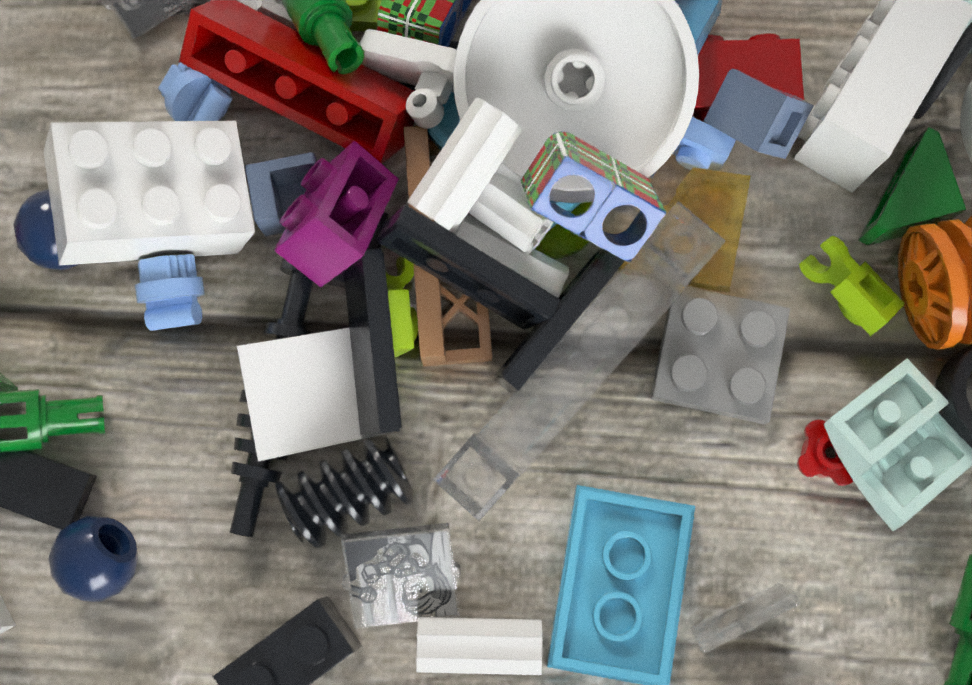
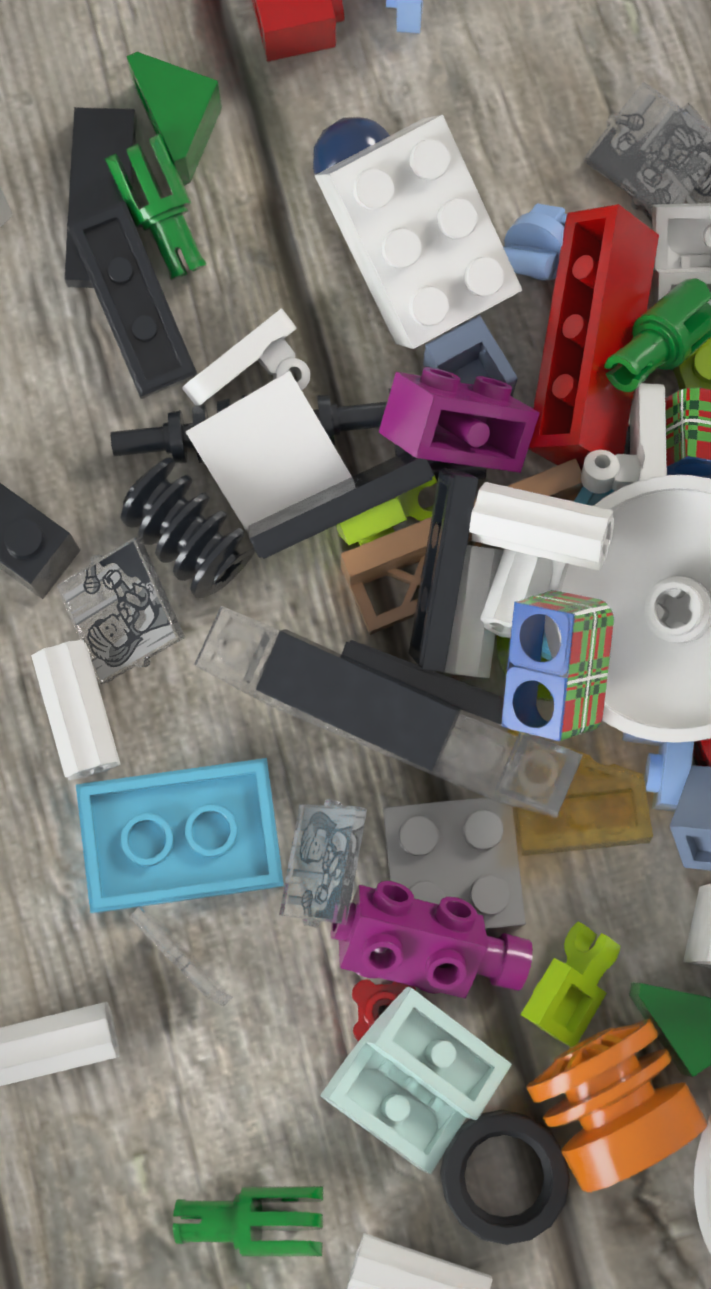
camera: 70 degrees right, 0 degrees up
dark blue piece [48,516,138,602] -> none
light blue piece [135,254,205,331] -> none
none -> black tile [67,201,197,399]
none -> white piece [182,308,310,406]
none -> black tile [256,629,462,771]
none -> clear piece [279,799,367,928]
none -> magenta brick [330,881,533,999]

